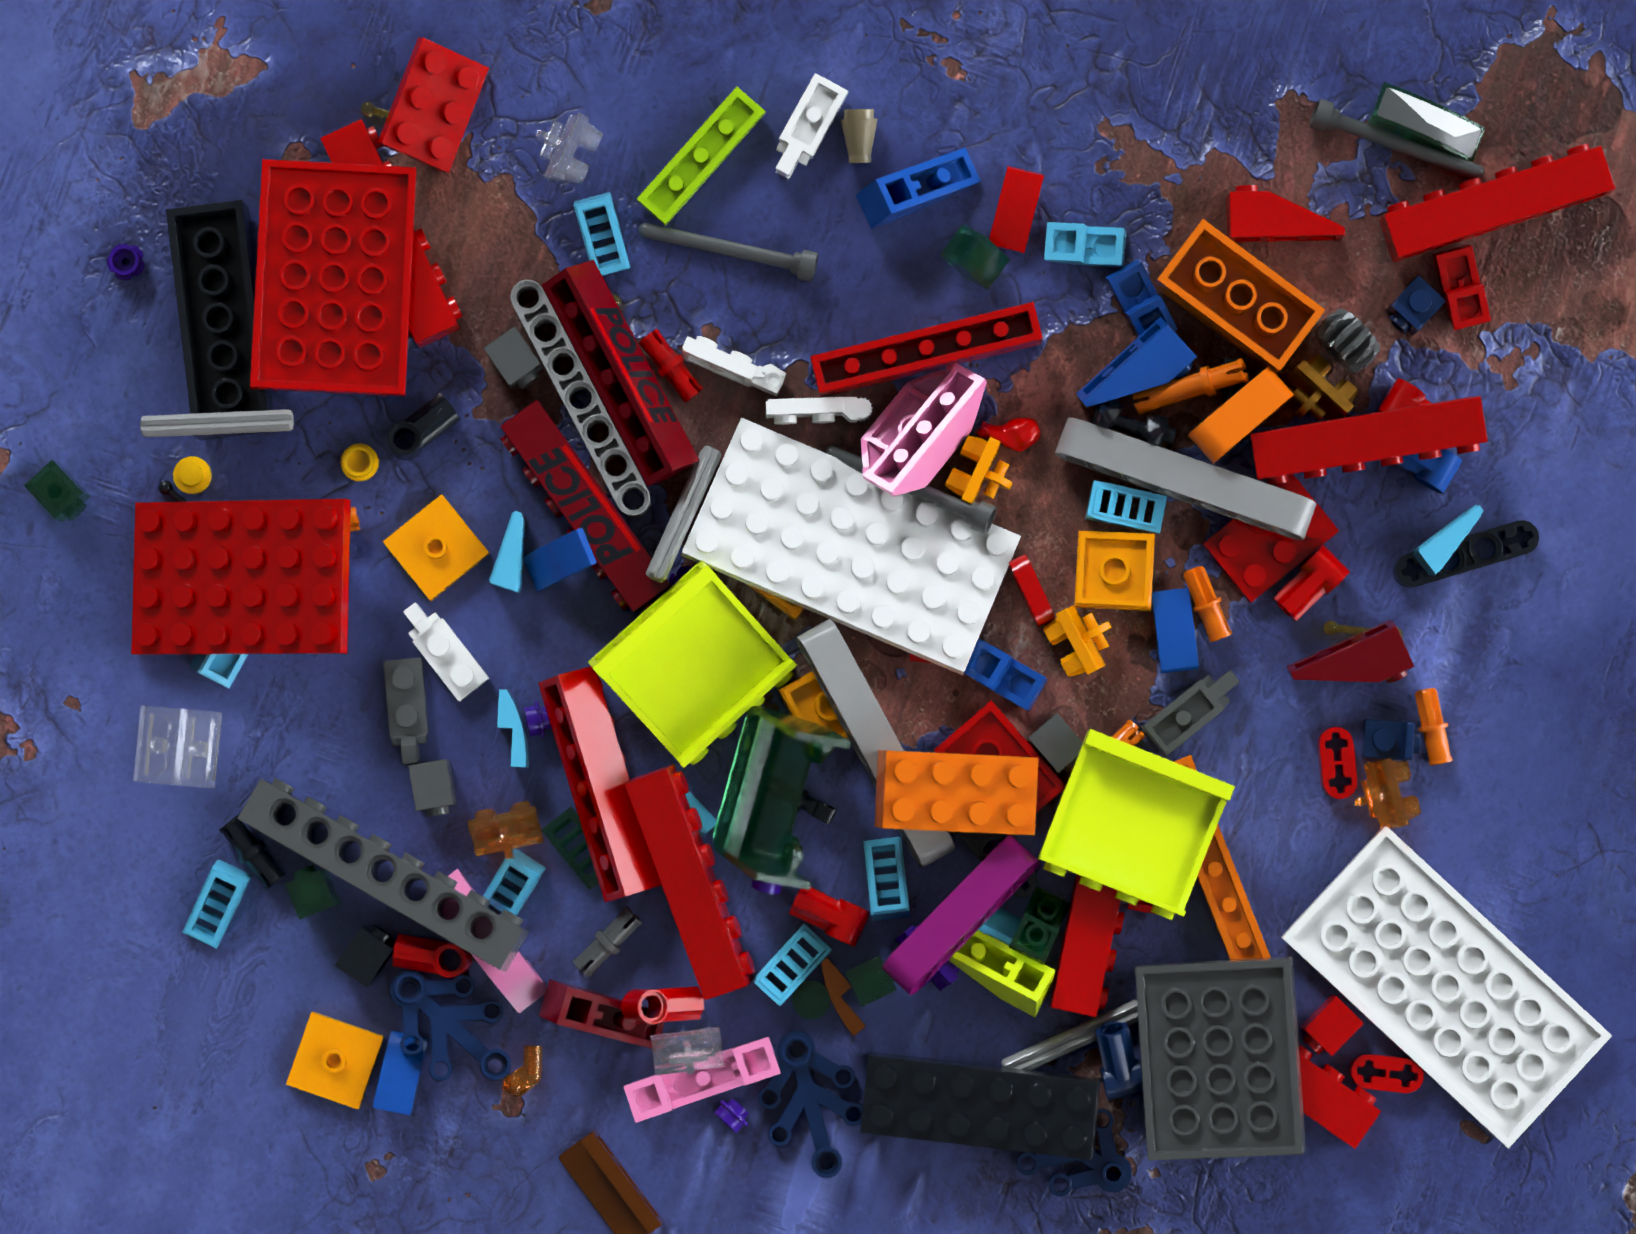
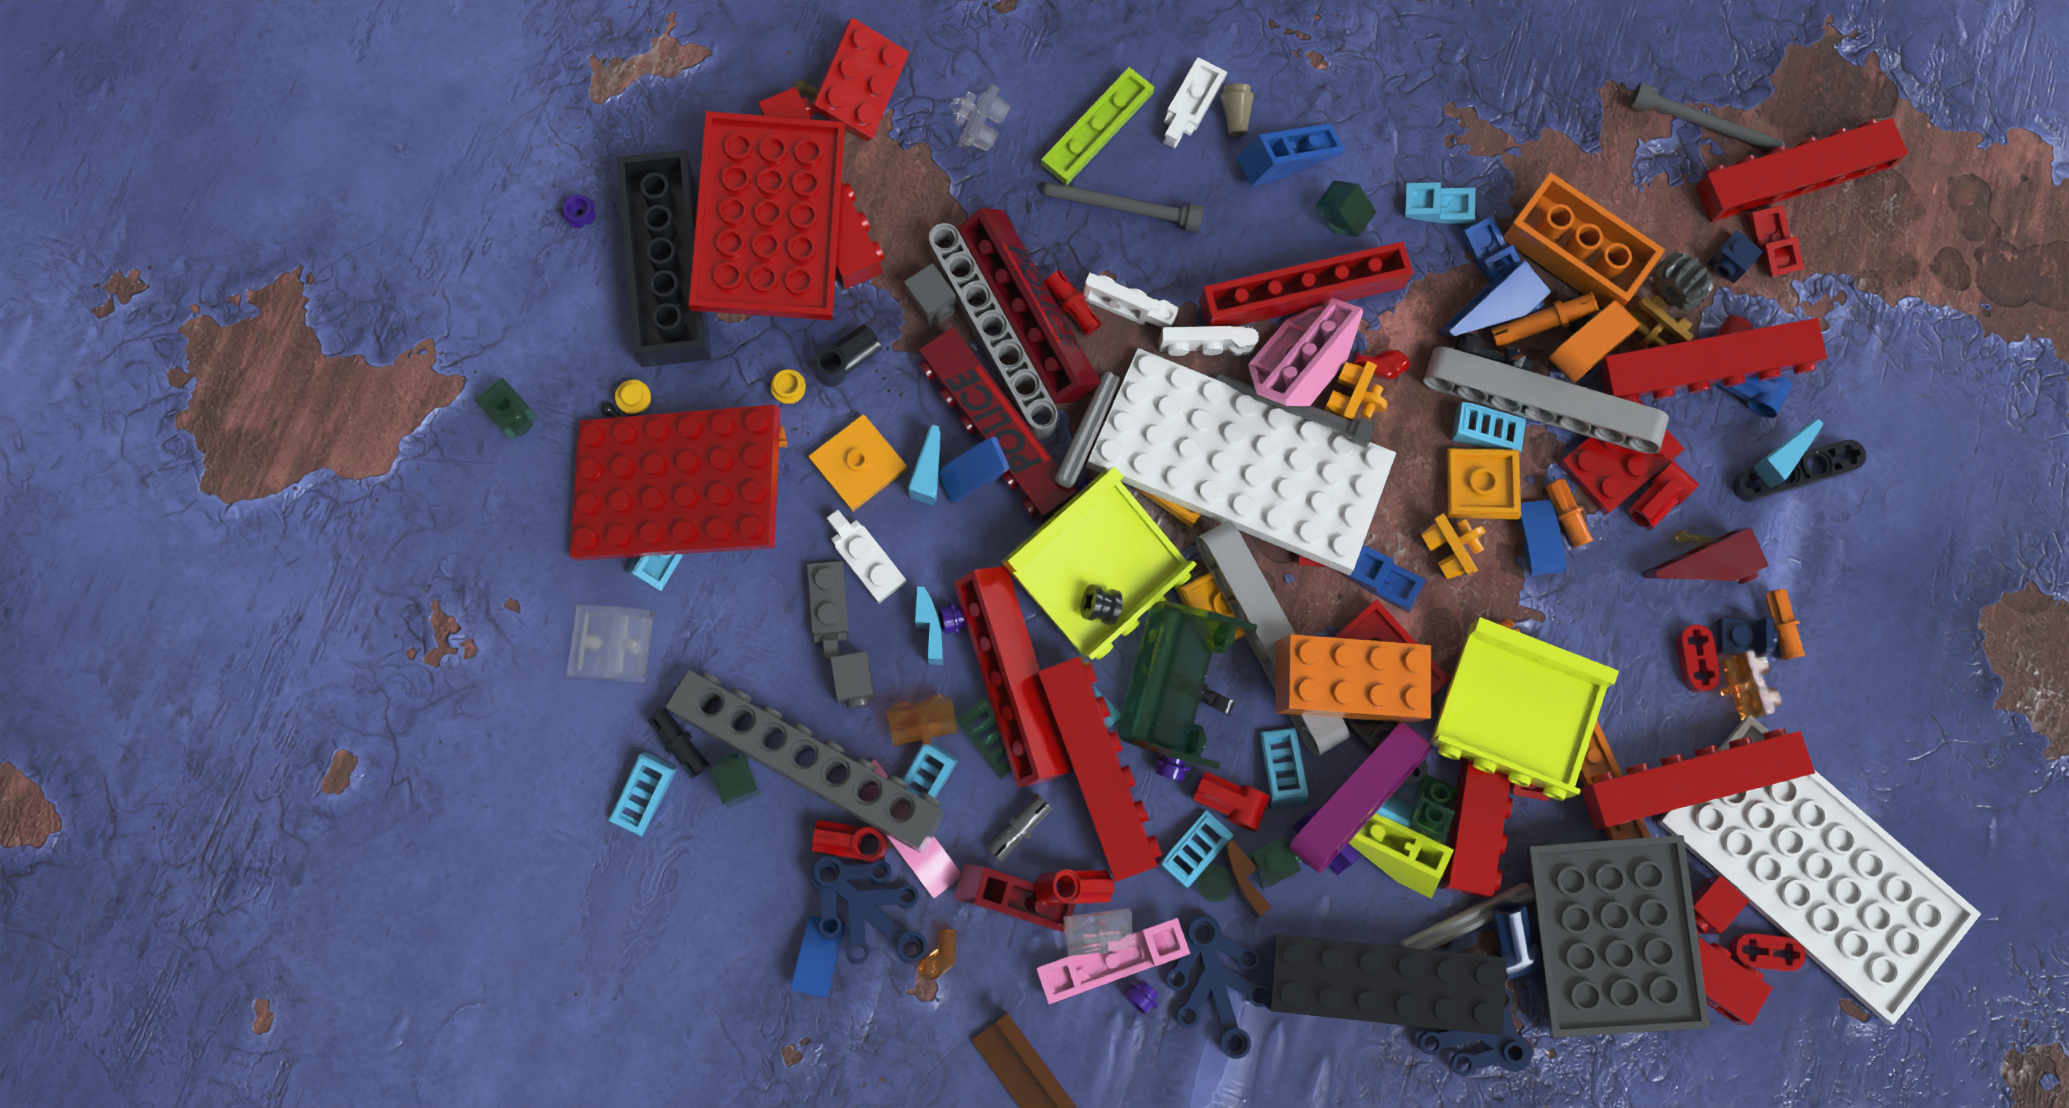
camera: 10 degrees left, 10 degrees down
light grey axle [140,409,294,437] -> none
light orange plate [286,1011,385,1109] -> none
black brick [335,925,394,987] -> none
medium azure slope [573,192,630,276] -> none
red slope [988,166,1044,253] -> none
red beam [1008,554,1055,627] -> none
dark grey brick [1026,713,1083,774] -> none
dark grey hinge [1141,670,1240,757] -> none
red slope [1226,185,1345,243] -> none
slope [1367,82,1485,163] -> none
none -> wheel [1081,584,1123,625]
none -> red brick [1581,727,1815,830]

